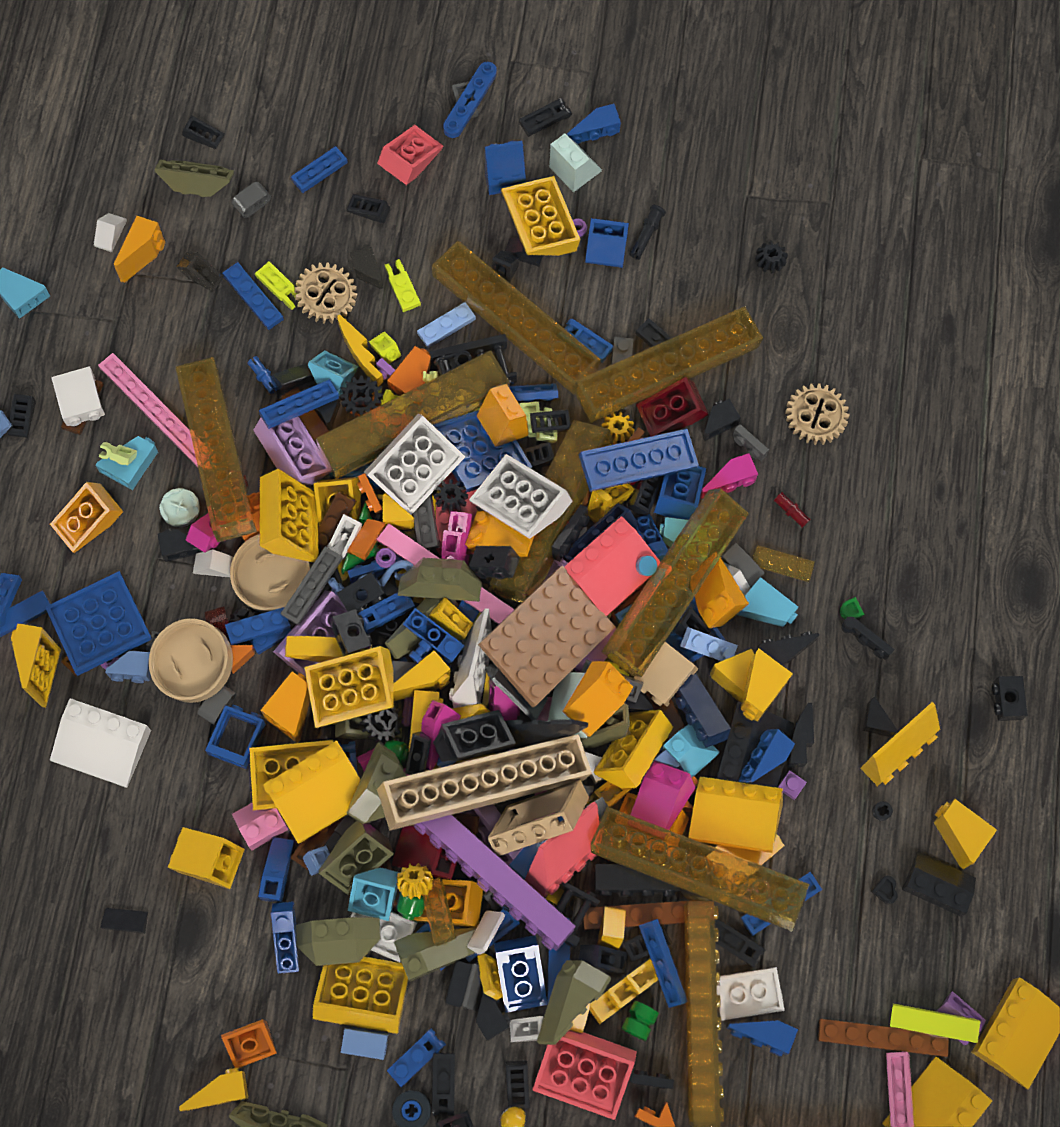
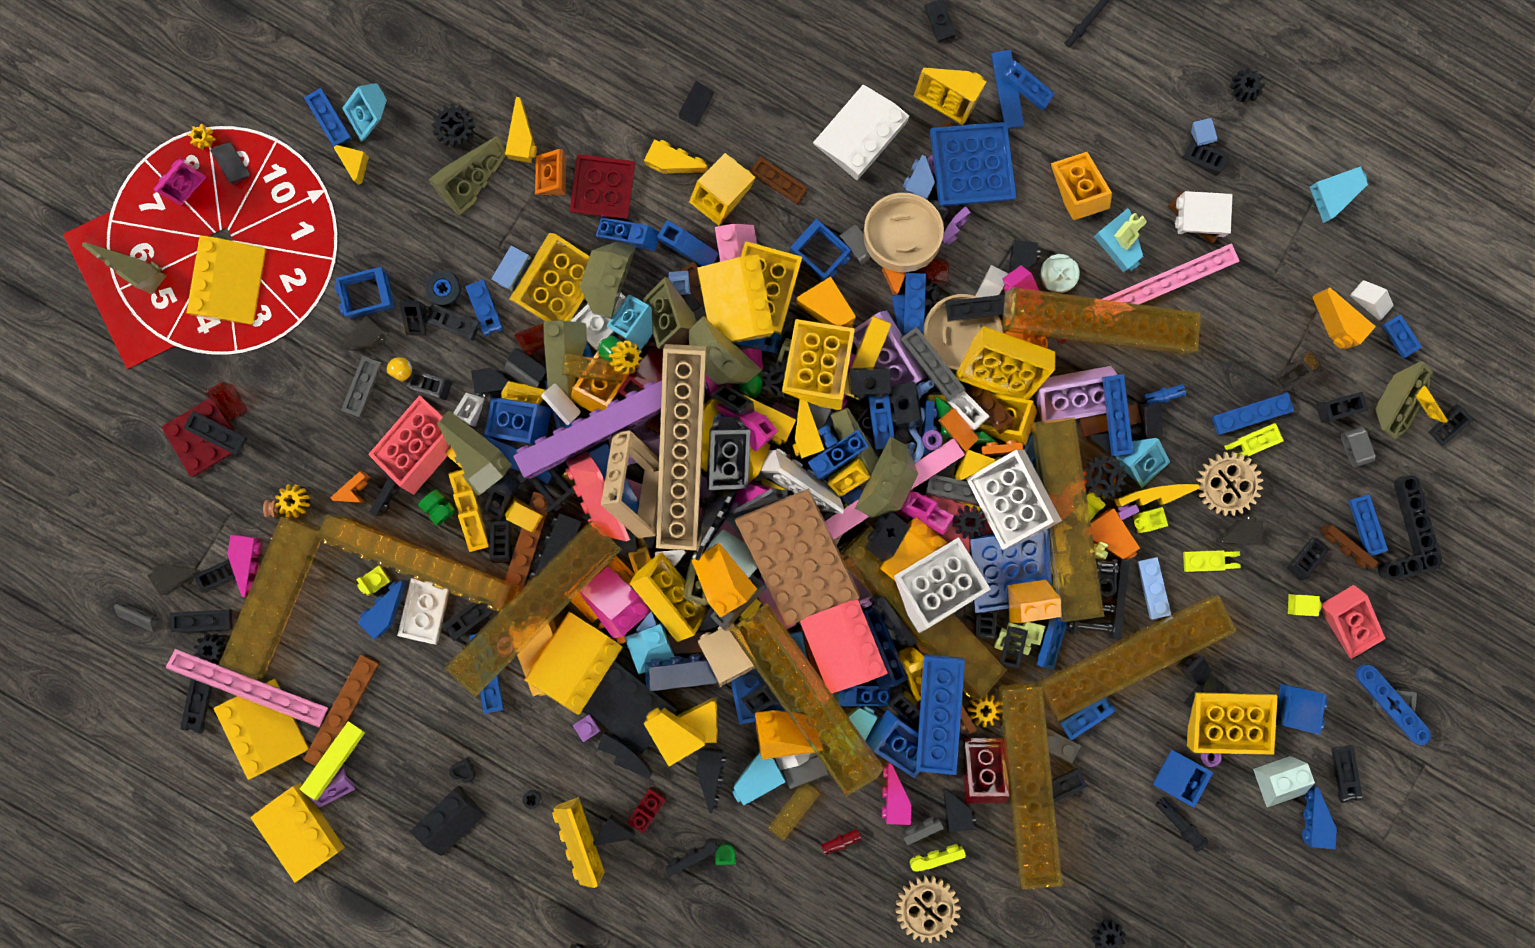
camera: 115 degrees right, 15 degrees up
dark azure tile [636,556,657,576] -> none
blue plate [639,919,688,1008] -> none
light blue plate [680,627,738,661] -> none
blue slope [739,729,795,783] -> none
yellow slope [934,799,997,869] -> none
none -> neon yellow bracket [356,565,392,595]
none -> clear red slope [514,323,545,355]
none -> dark red plate [569,154,636,220]
none -> dark red slope [627,786,667,834]
none -> yellow slope [644,139,708,174]
none -> reddish brown tile [750,156,808,205]
none -> neon yellow hinge [909,844,966,872]
none -> medium lavender slope [941,207,971,246]
none -> black plate [945,294,1007,322]
none -> neon yellow brick [1288,594,1322,616]
none -> black brick [1316,392,1368,423]
none -> reddish brown plate [1320,525,1379,569]
none -> black beam [1378,475,1442,580]
none -> blue plate [1381,314,1422,358]
none -> yellow slope [1416,386,1448,423]

